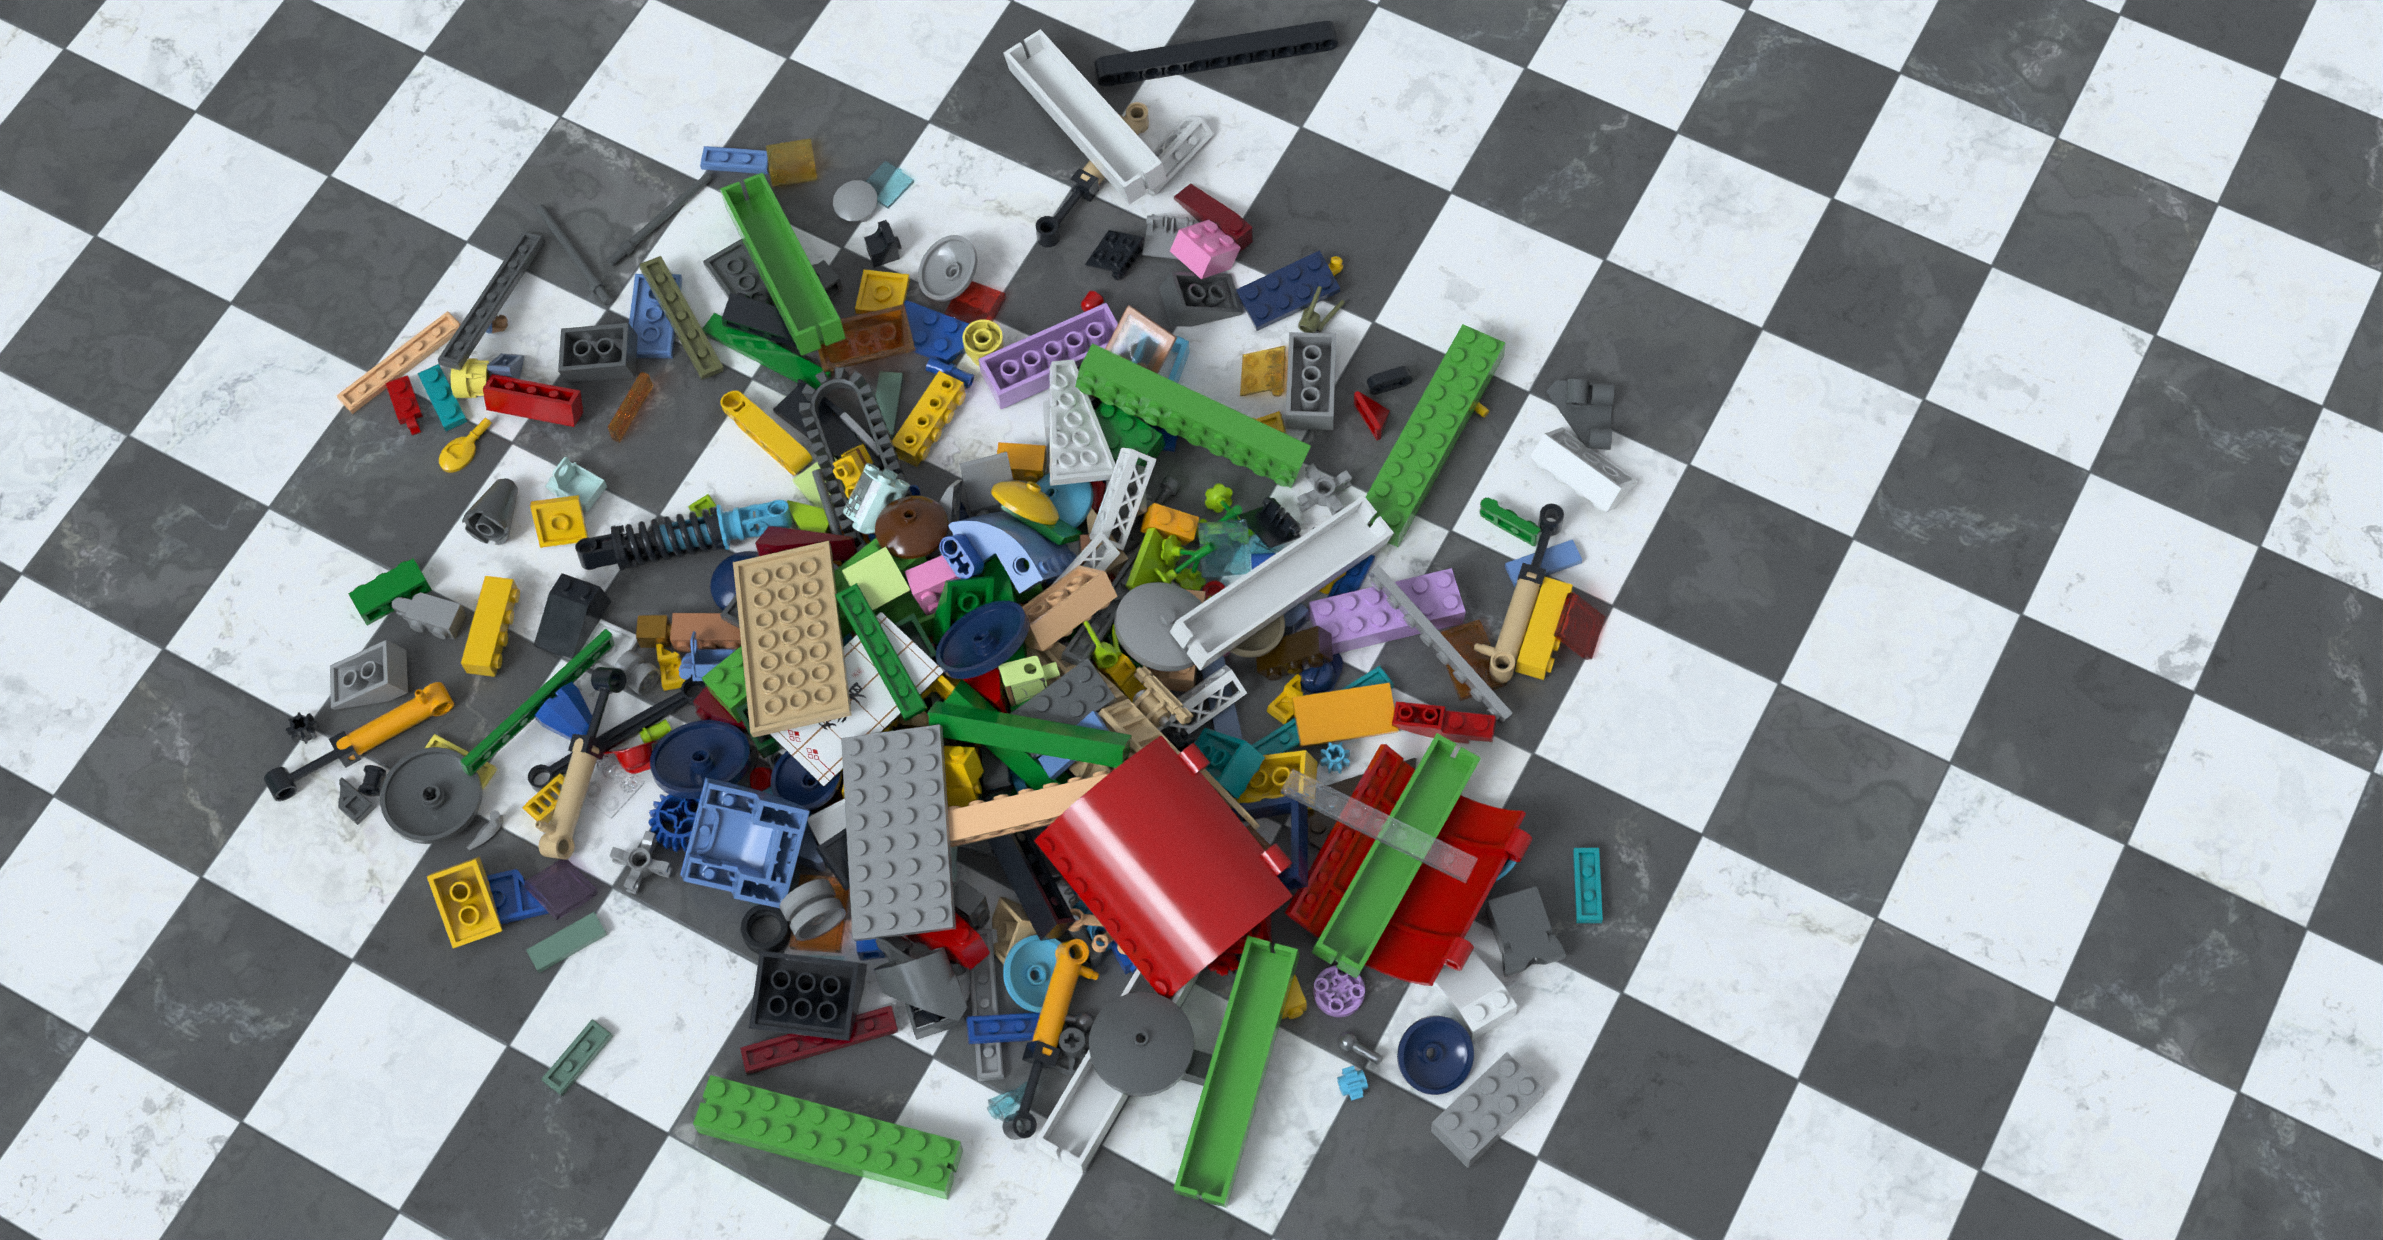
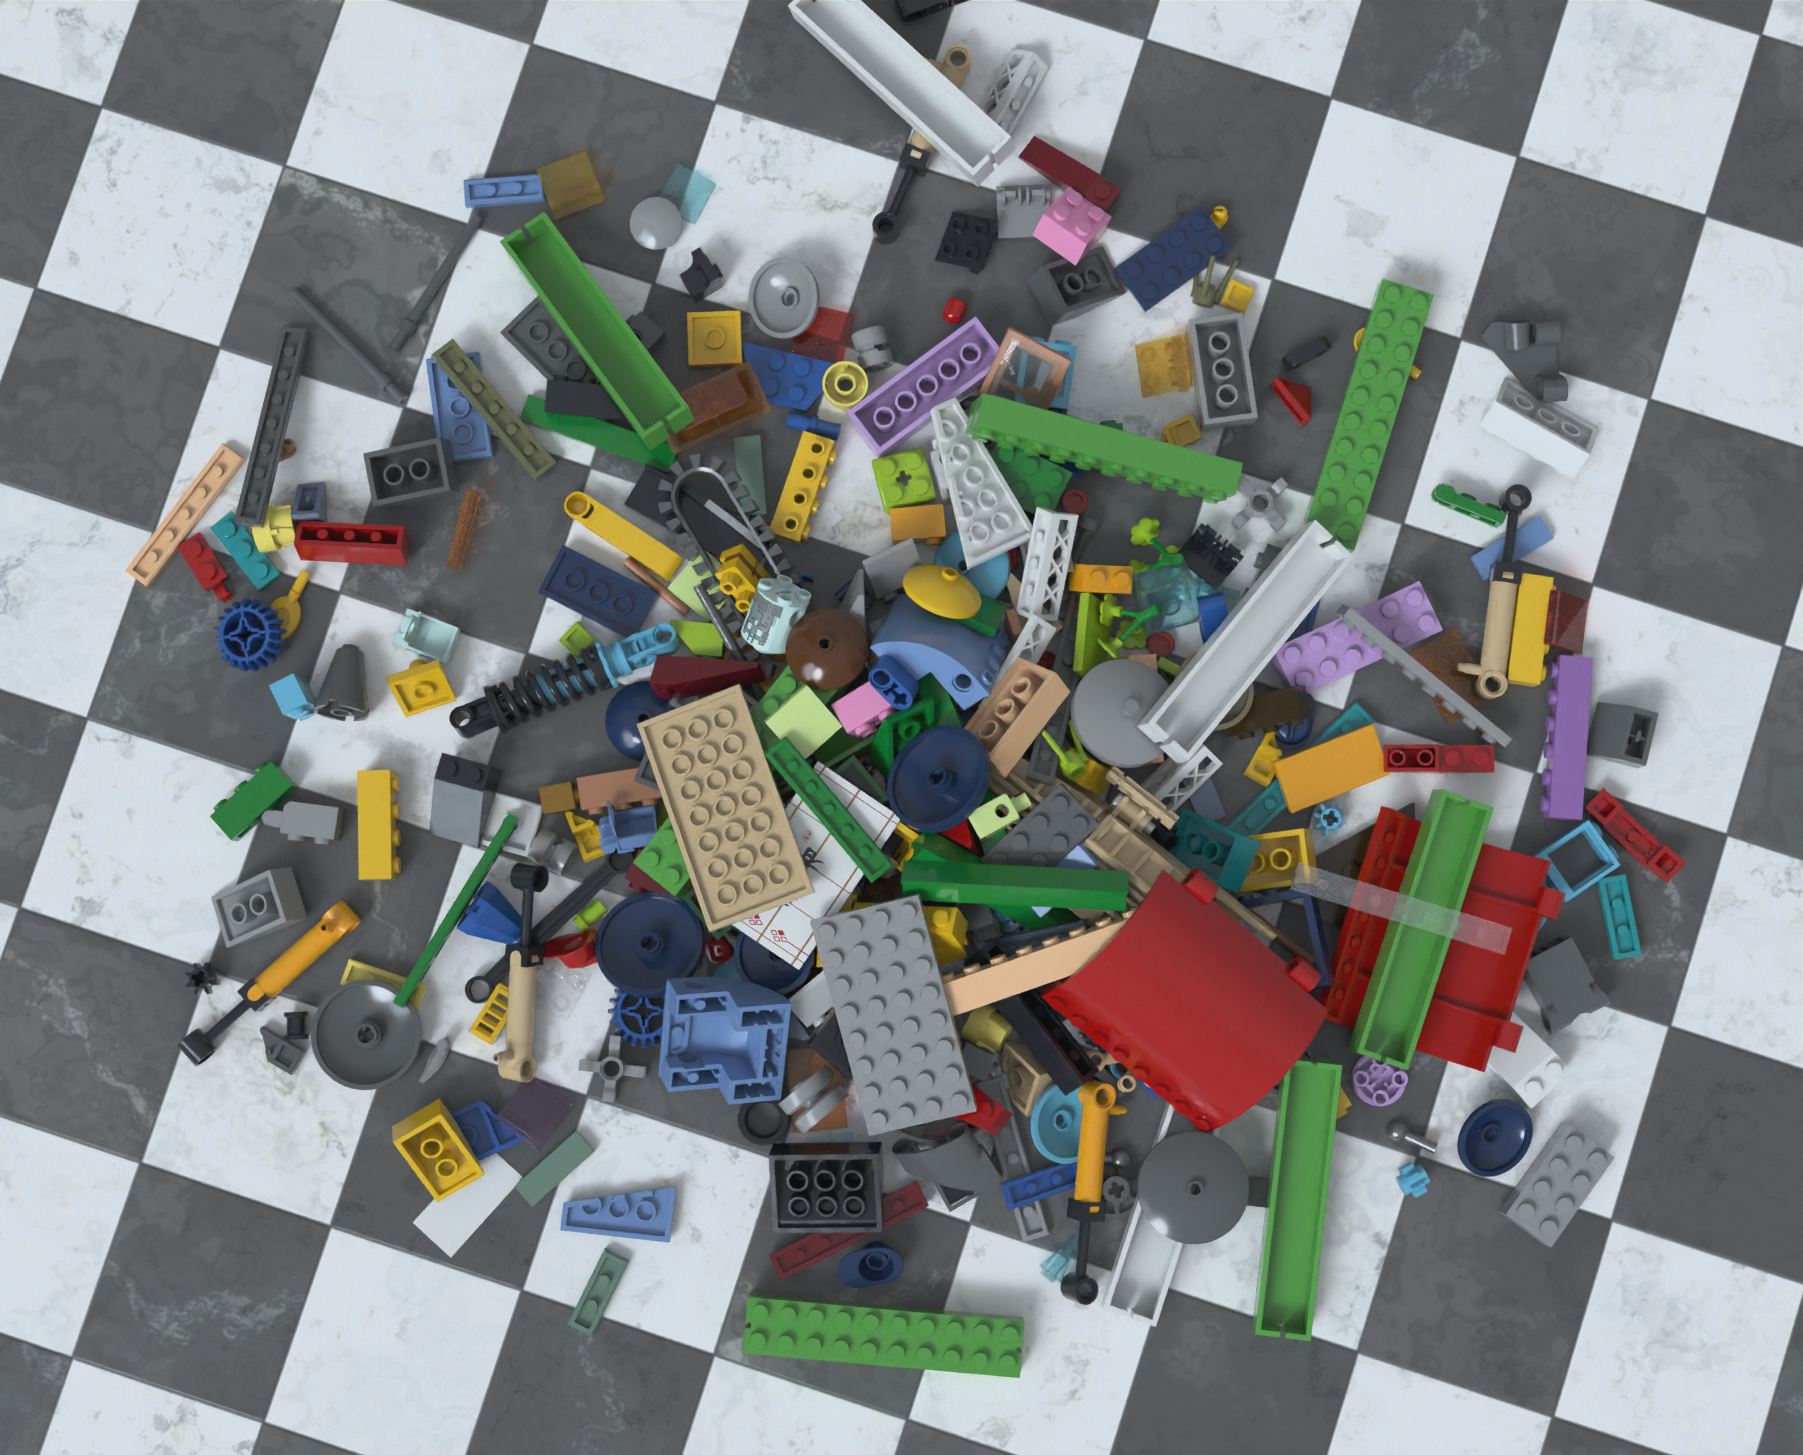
camera: 10 degrees left, 20 degrees up
none -> blue gear [214,599,287,672]
none -> medium azure brick [269,673,316,721]
none -> white sticker [413,1153,523,1258]
none -> dark blue plate [538,545,659,638]
none -> medium blue wing [560,1186,677,1243]
none -> nougat bar [623,557,691,616]
none -> dark blue piece [837,1241,904,1288]
none -> light grey wheel [851,326,894,373]
none -> lime brick [872,447,936,513]
none -> light yellow piece [960,1003,1013,1053]
none -> red tile [1061,489,1088,516]
none -> yellow tile [1220,278,1256,315]
none -> medium azure window [1532,820,1620,902]
none -> medium lavender brick [1540,655,1593,821]
none -> red slope [1584,788,1686,883]
none -> dark grey slope [1587,702,1659,768]

